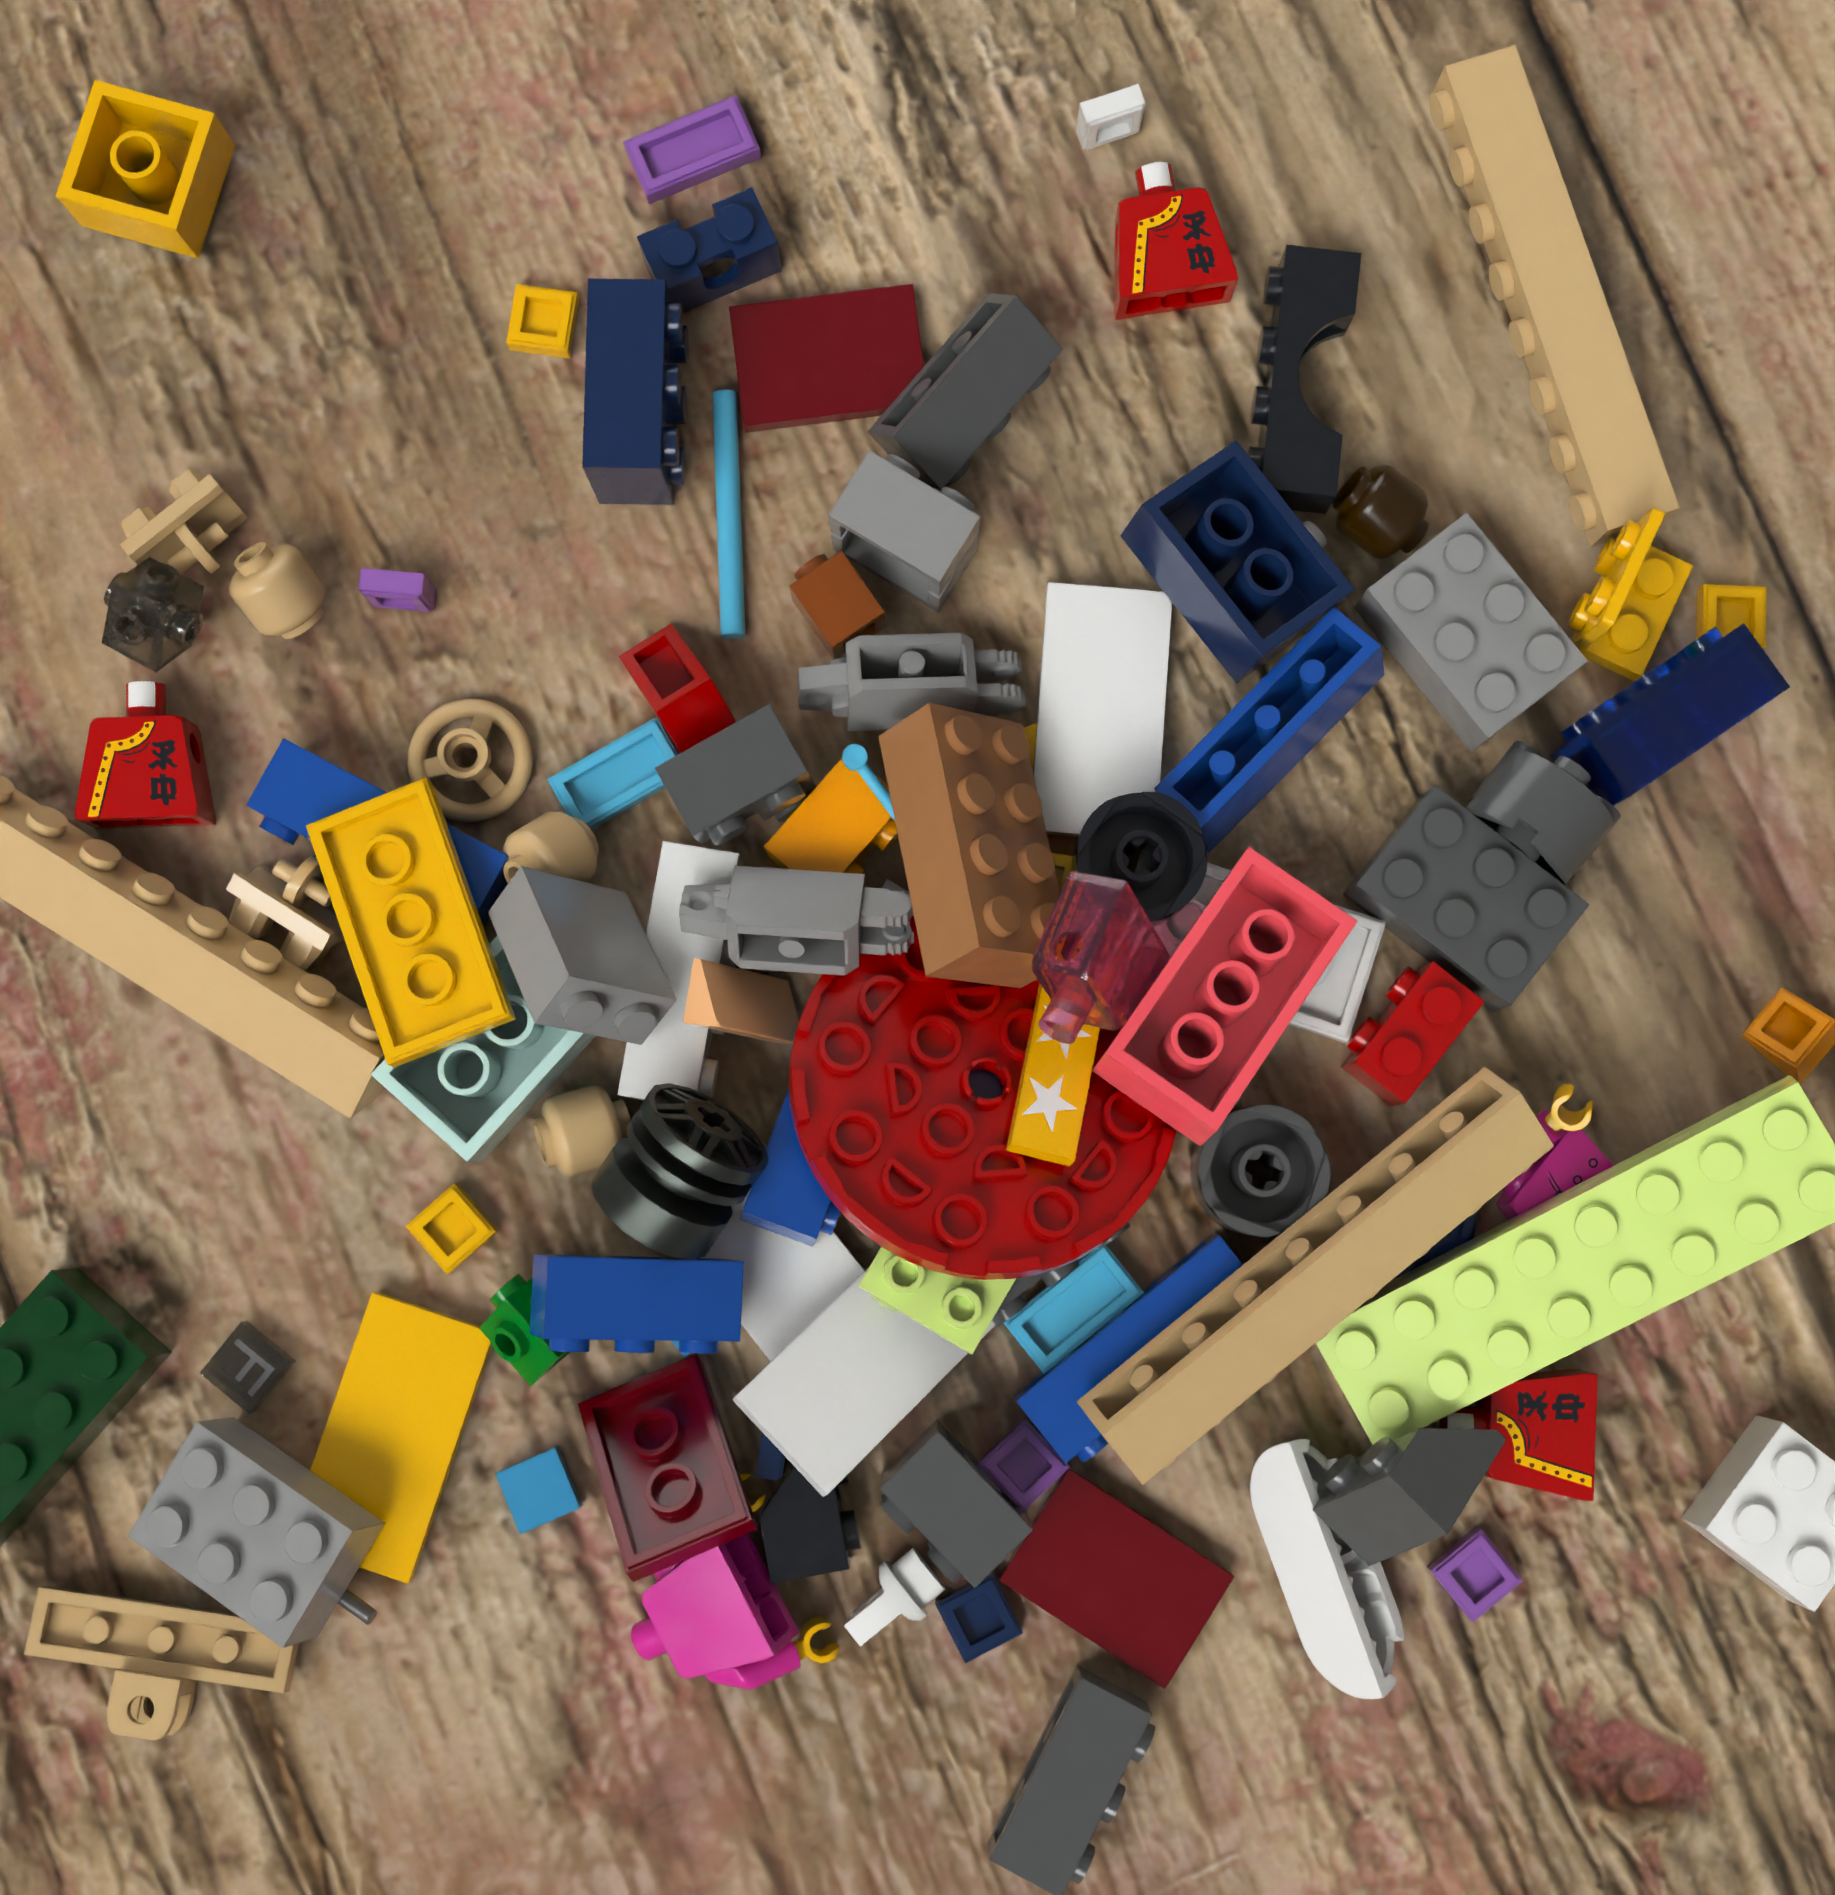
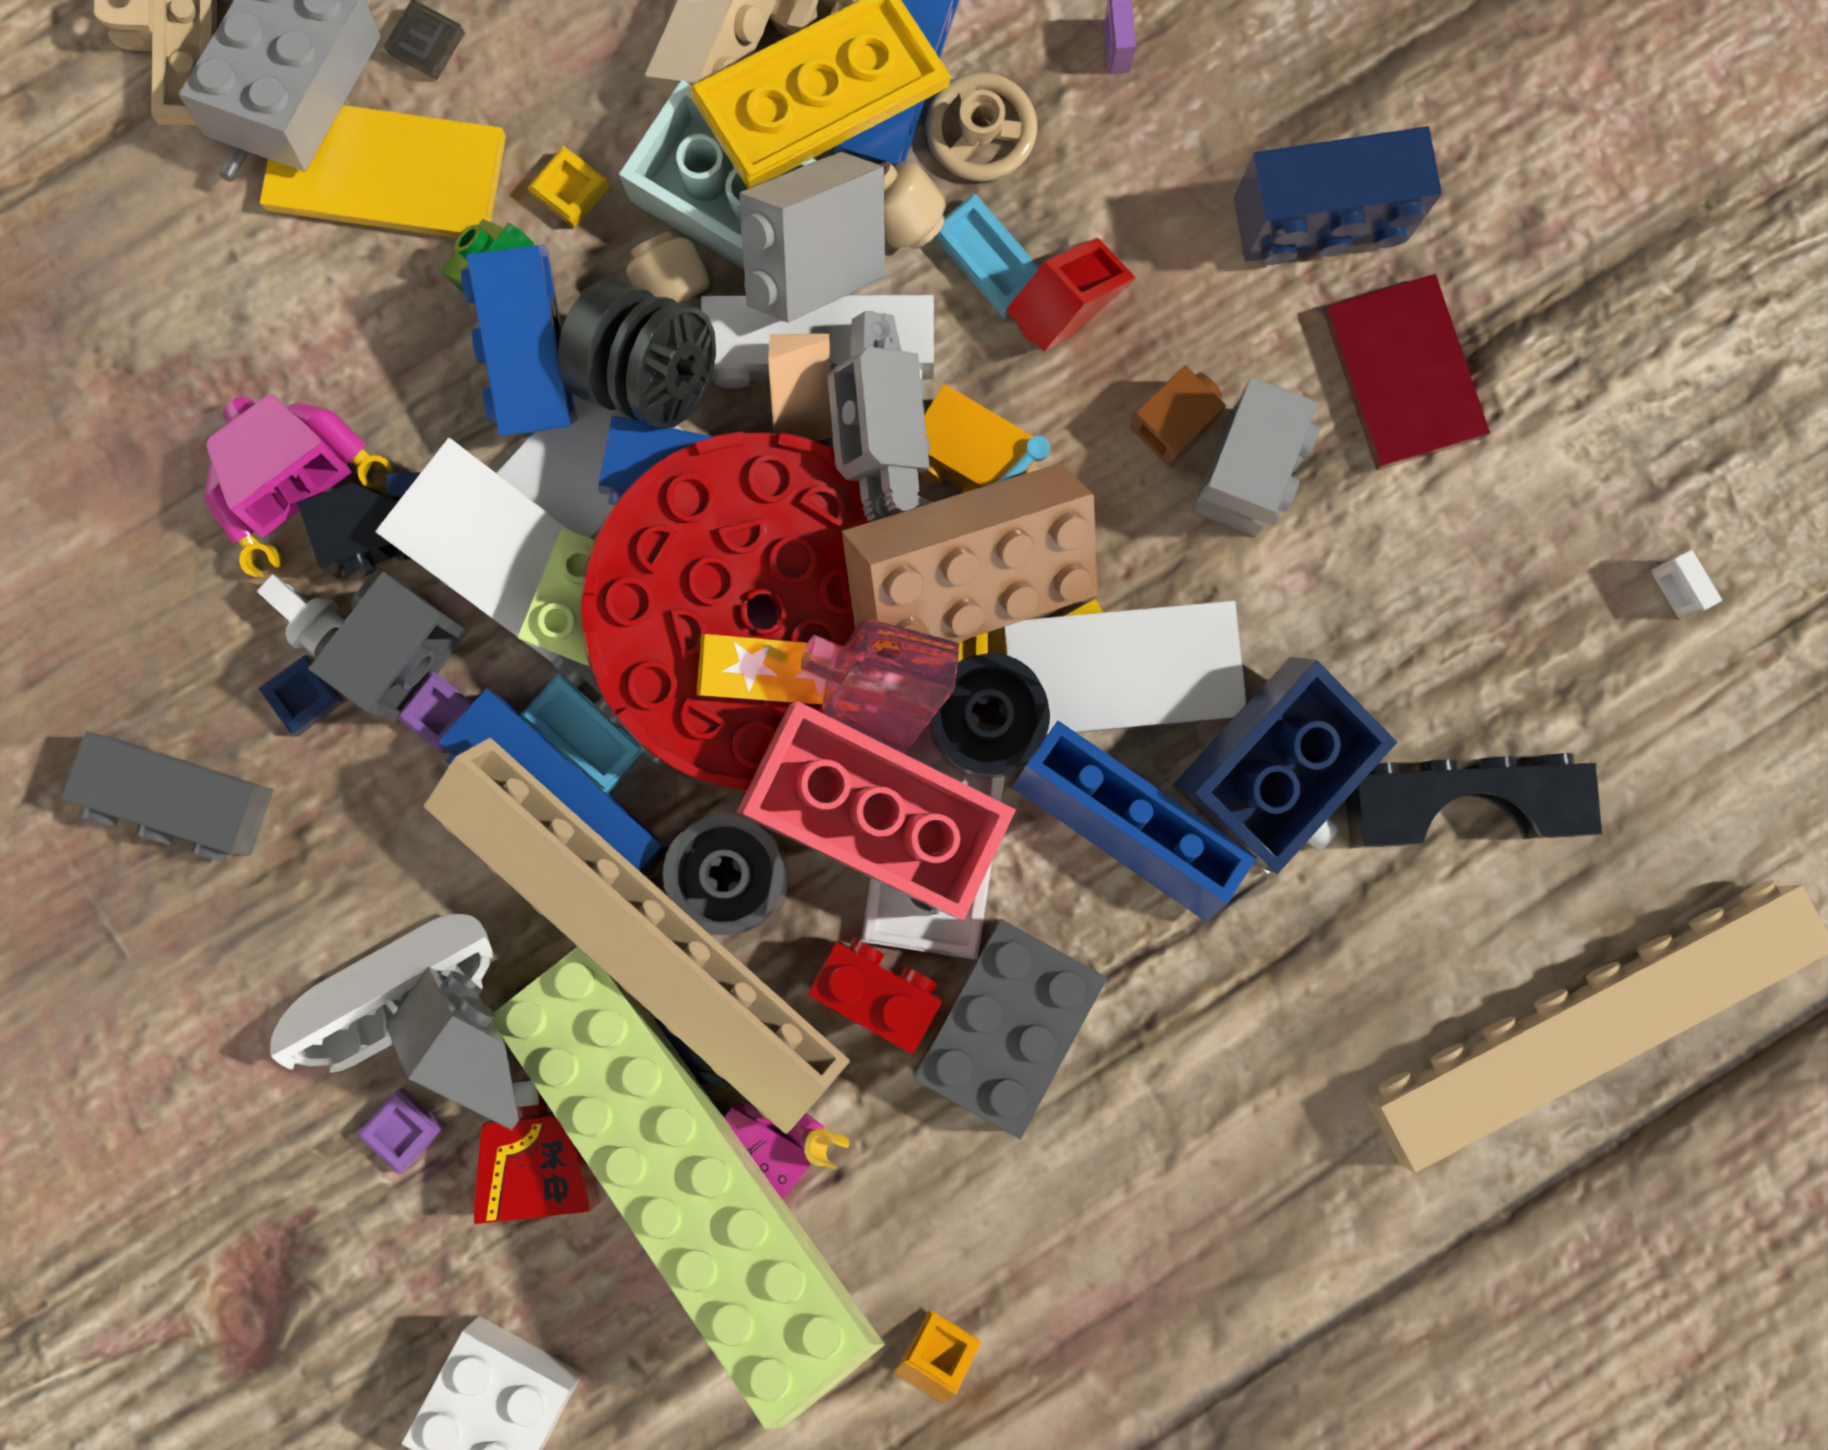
camera: 80 degrees right, 0 degrees up
dark azure tile [495,1445,583,1534] -> none
yellow tile [506,284,580,359] -> none
dark red tile [578,1353,758,1582] -> none
medium lavender tile [623,95,761,204] -> none
dark blue brick [637,187,782,314] -> none
dark grey brick [655,704,816,845] -> none
medium azure bar [712,389,746,639] -> none
light grey hinge [797,633,1026,731] -> none
dark grey brick [867,293,1063,490] -> none
dark red tile [999,1468,1234,1689] -> none
red torso [1114,162,1238,320] -> none
dark brown head [1332,465,1429,559] -> none
light grey brick [1354,513,1588,752] -> none
dark grey brick [1465,741,1621,885] -> none
clear blue brick [1550,623,1790,806] -> none
yellow bracket [1567,507,1693,681] -> none
yellow tile [1696,584,1766,653] -> none

